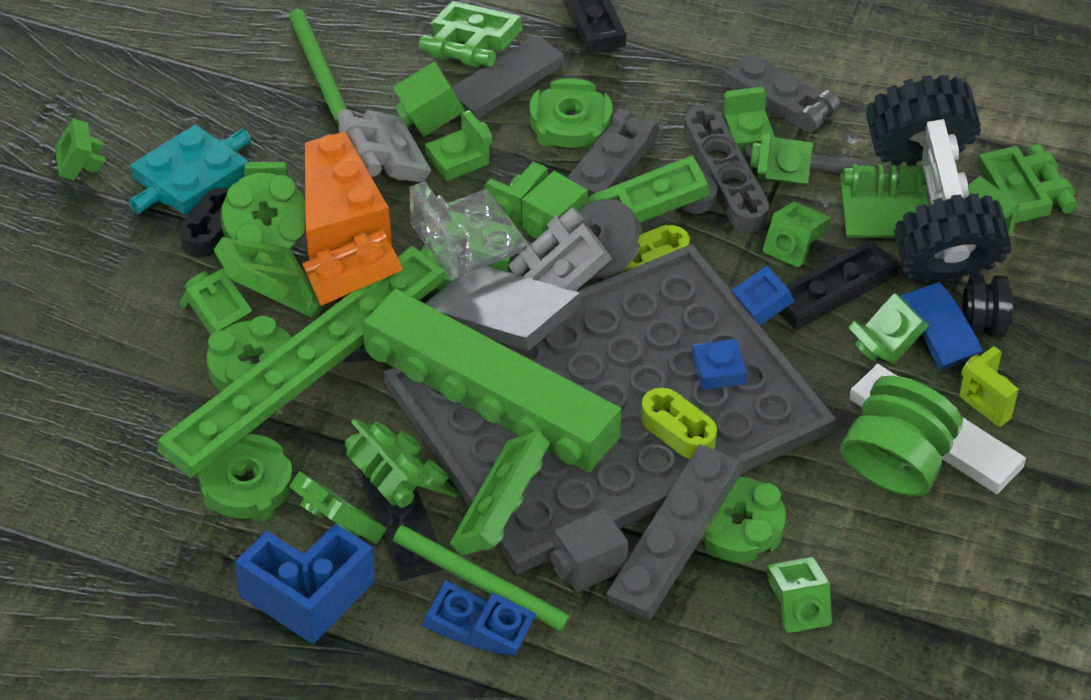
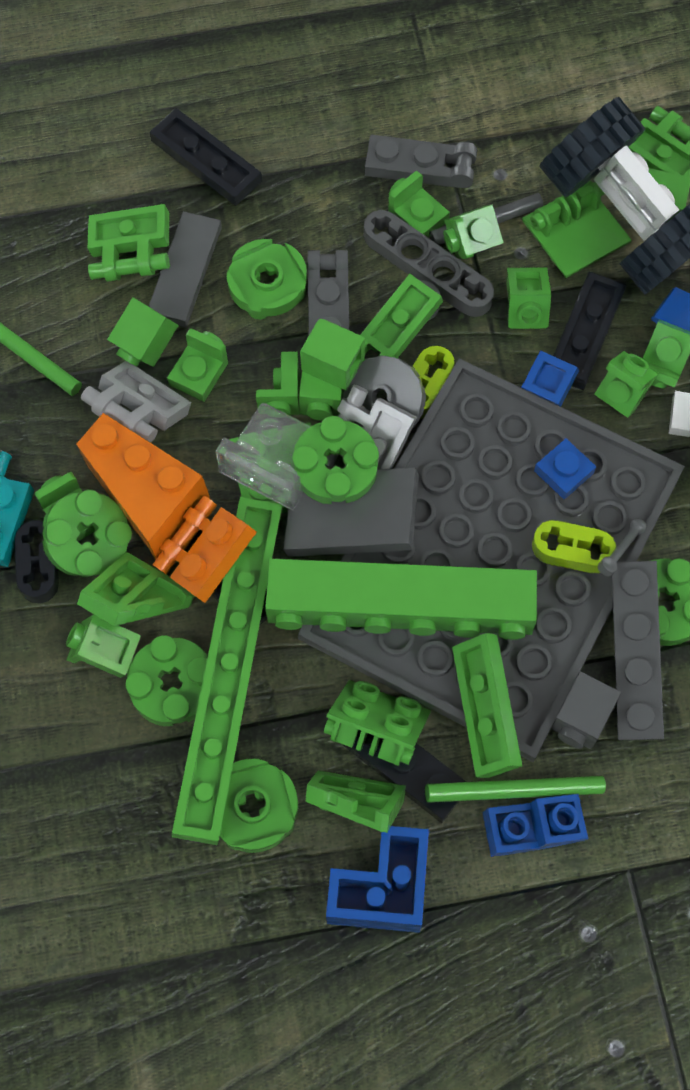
camera: 30 degrees left, 20 degrees up
none -> bright green plate [292,416,379,504]
none -> bright green panel [300,319,365,391]
none -> bright green bracket [594,351,658,418]
none -> dark grey hinge [598,518,647,577]

